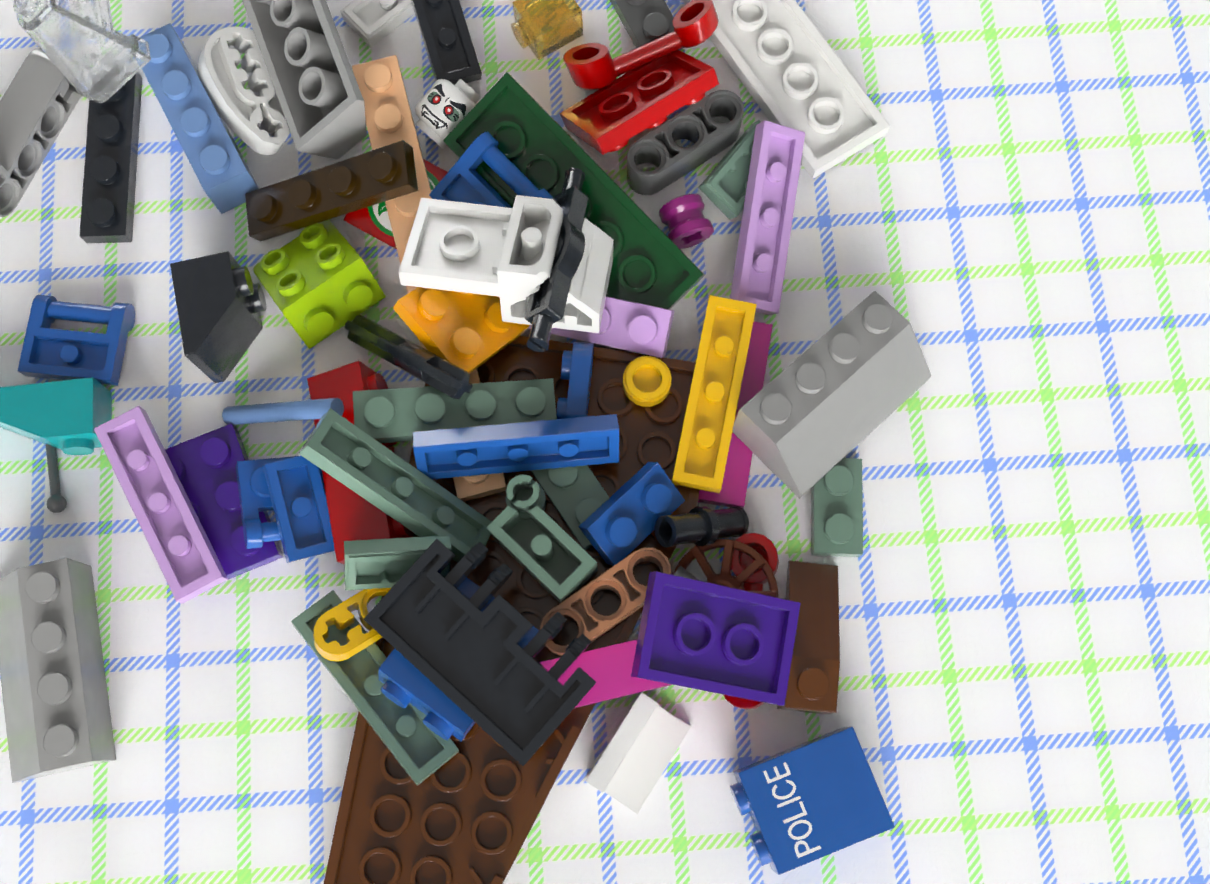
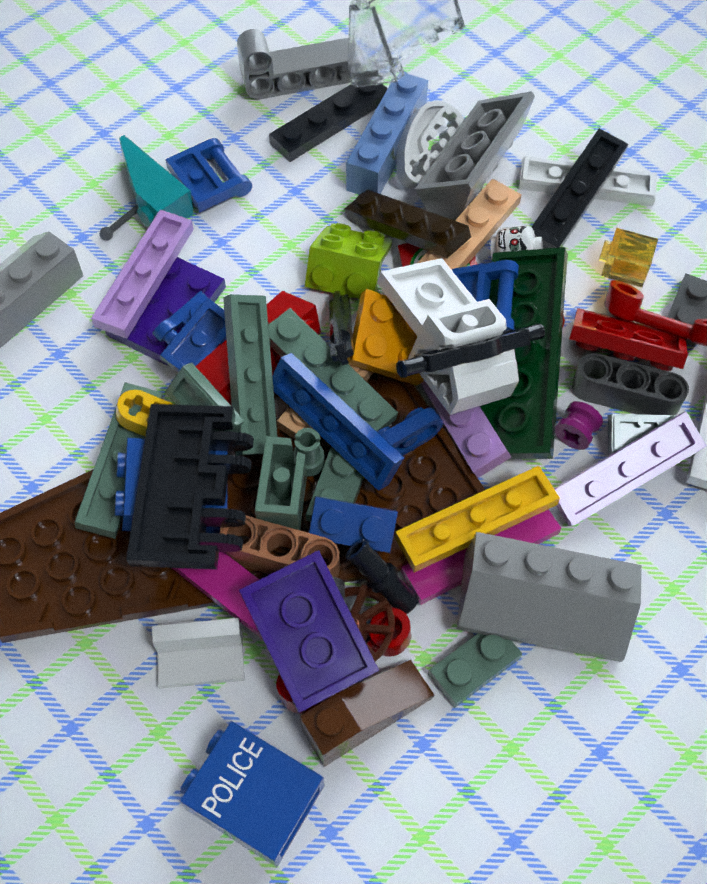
camera: 50 degrees right, 15 degrees down
black slope [170,251,266,383] -> none
medium blue bar [222,398,344,425] -> none
yellow tile [623,356,671,407] -> none

